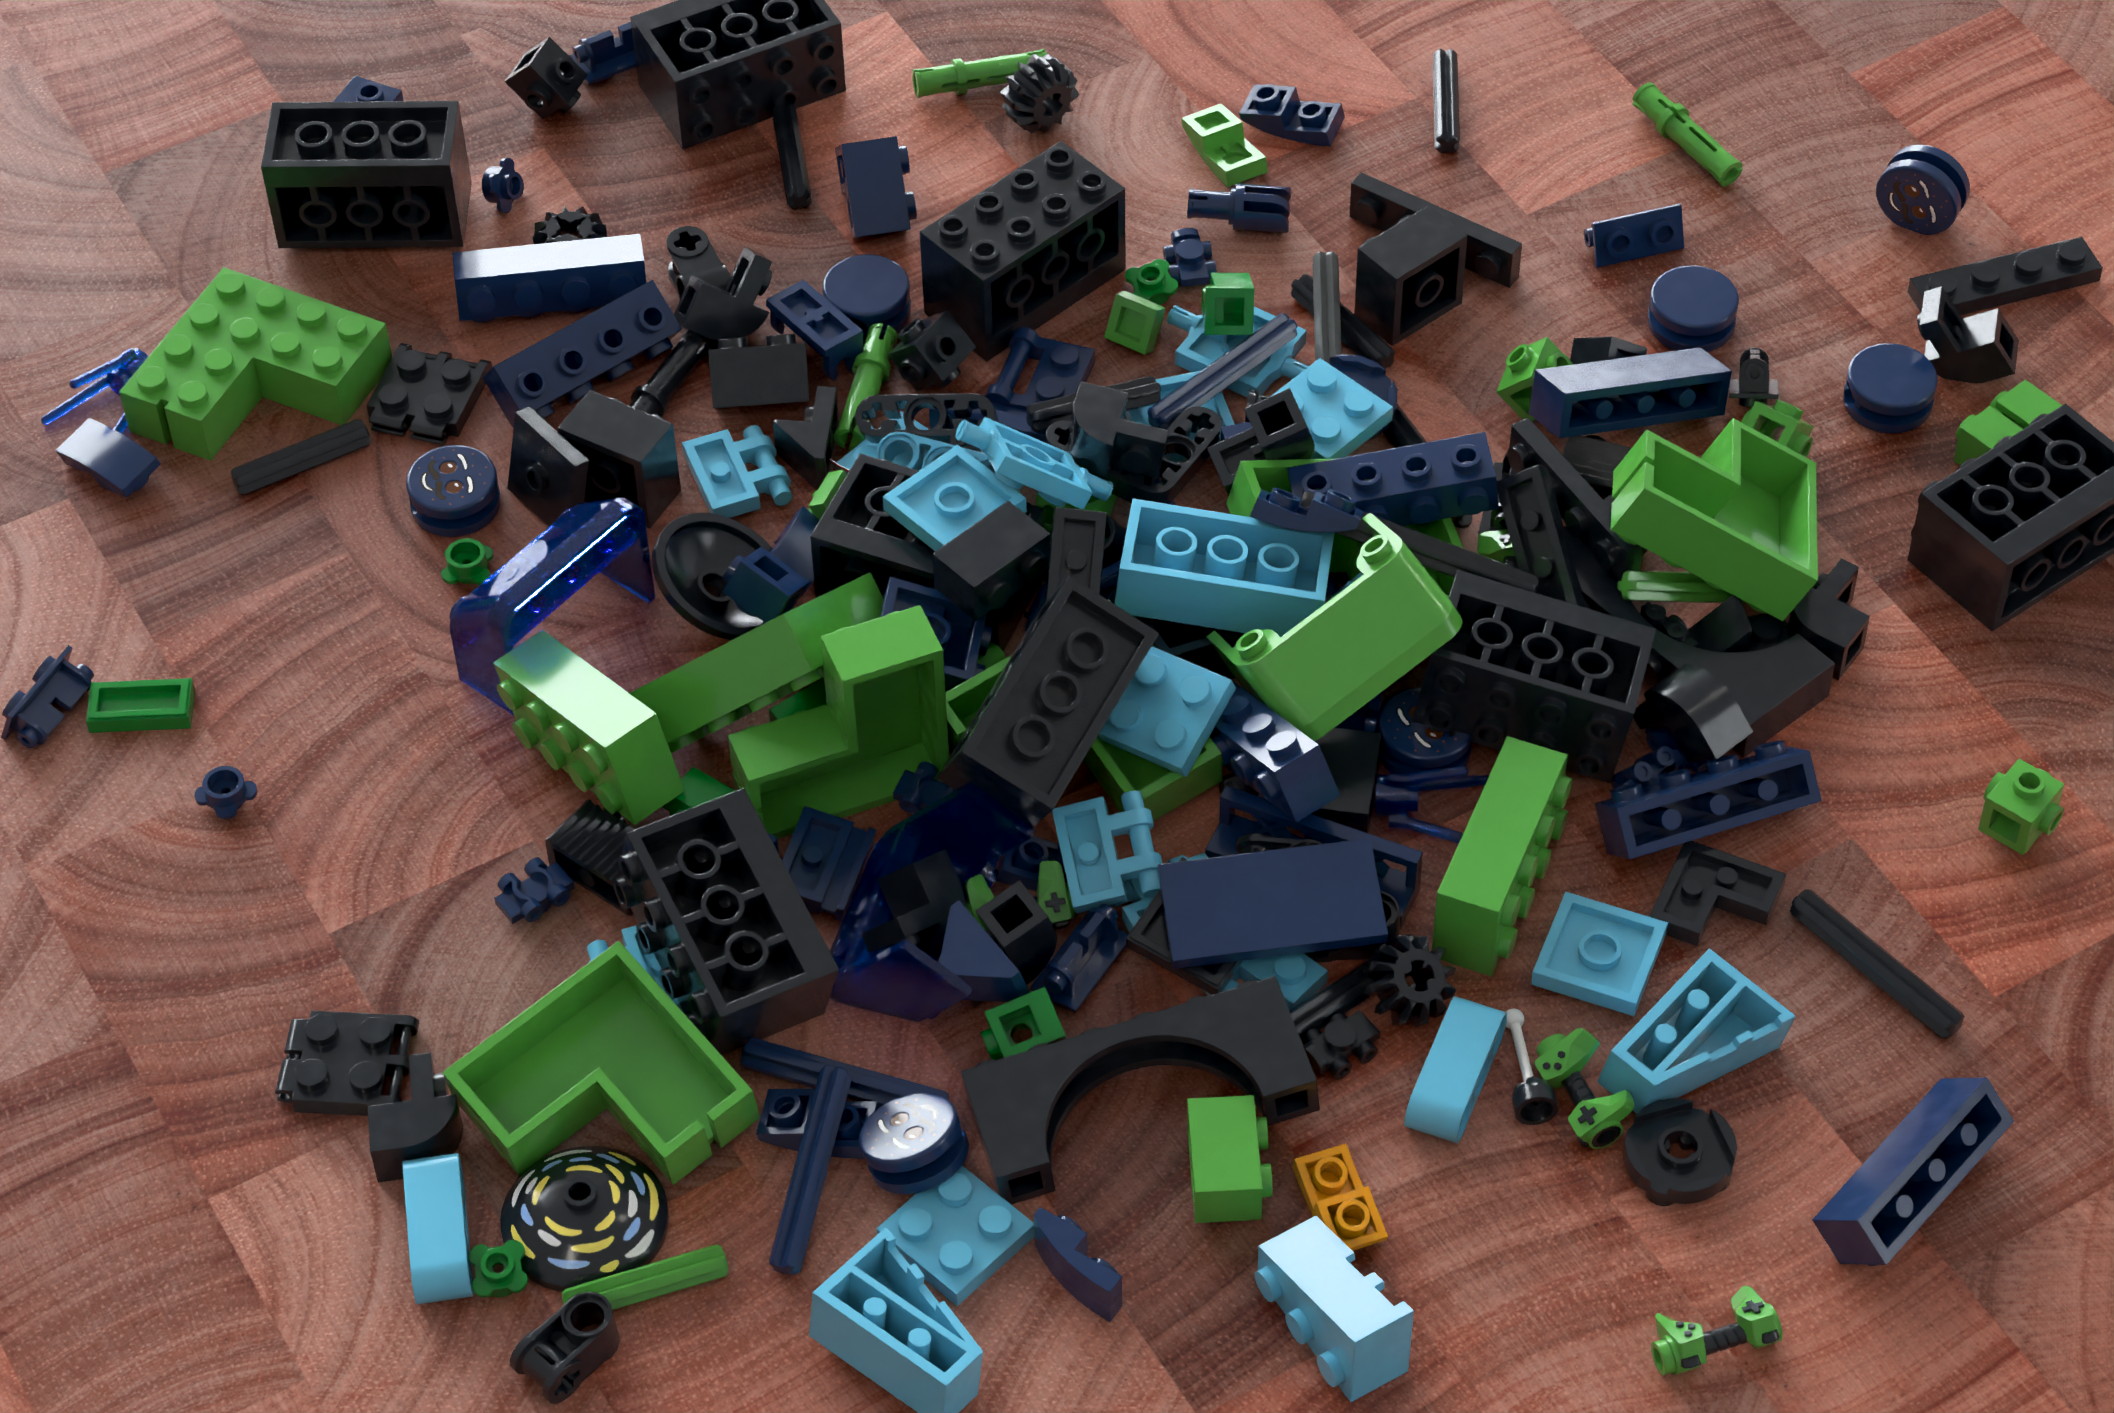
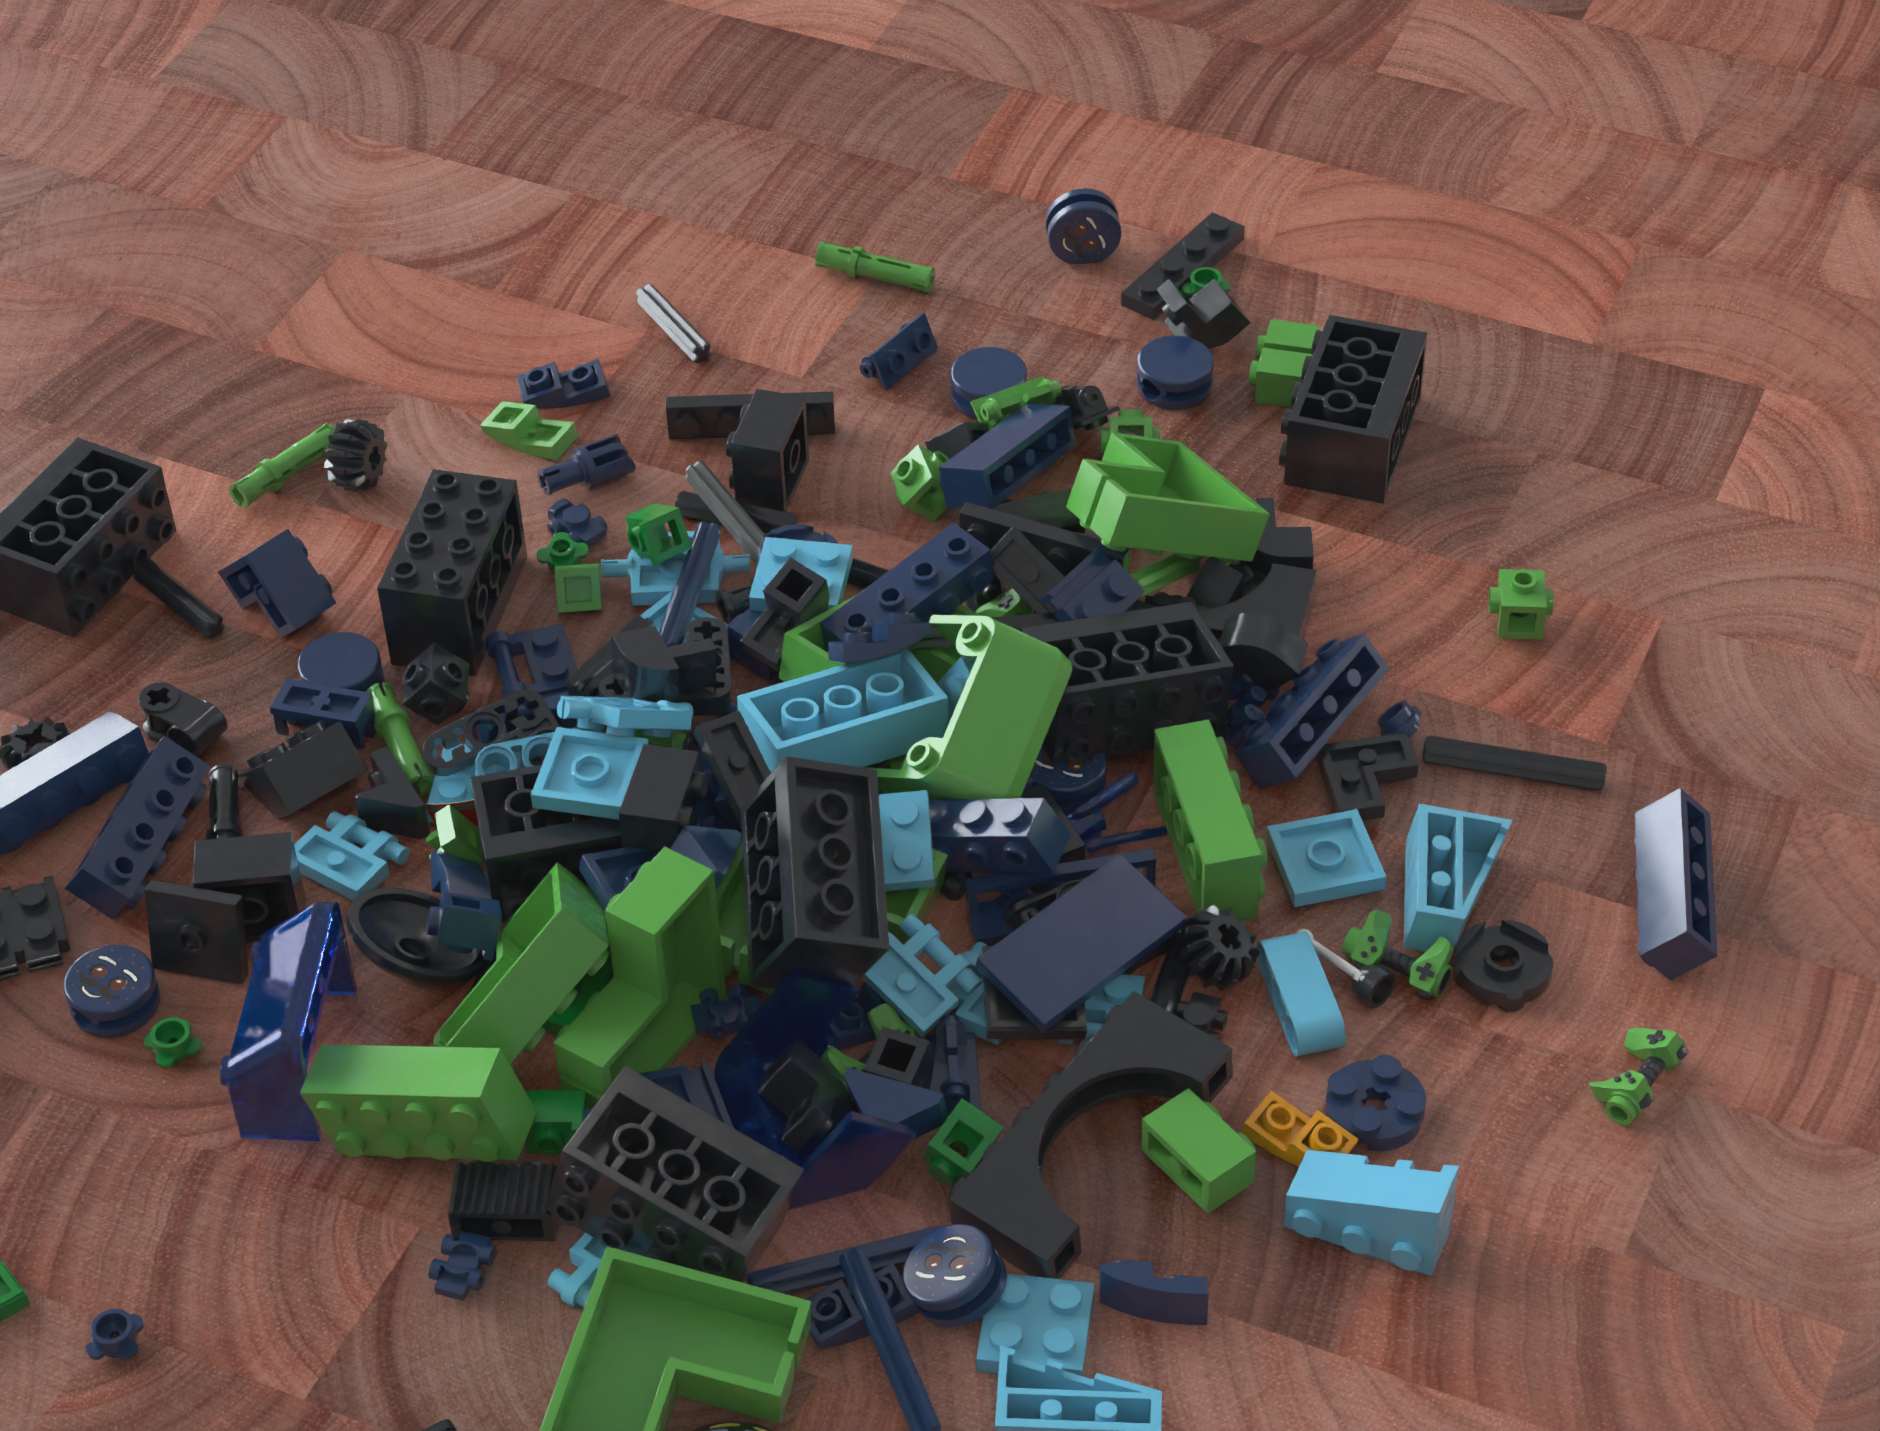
camera: 35 degrees left, 5 degrees down
black brick [674,246,772,340] -> none
none -> dark blue slope [670,825,742,890]
none -> bright green hinge [970,376,1061,430]
none -> dark blue plate [1041,544,1145,622]
none -> green plate [1182,267,1230,296]
none -> dark blue plate [1325,1055,1426,1151]
none -> dark blue plate [1377,700,1421,738]

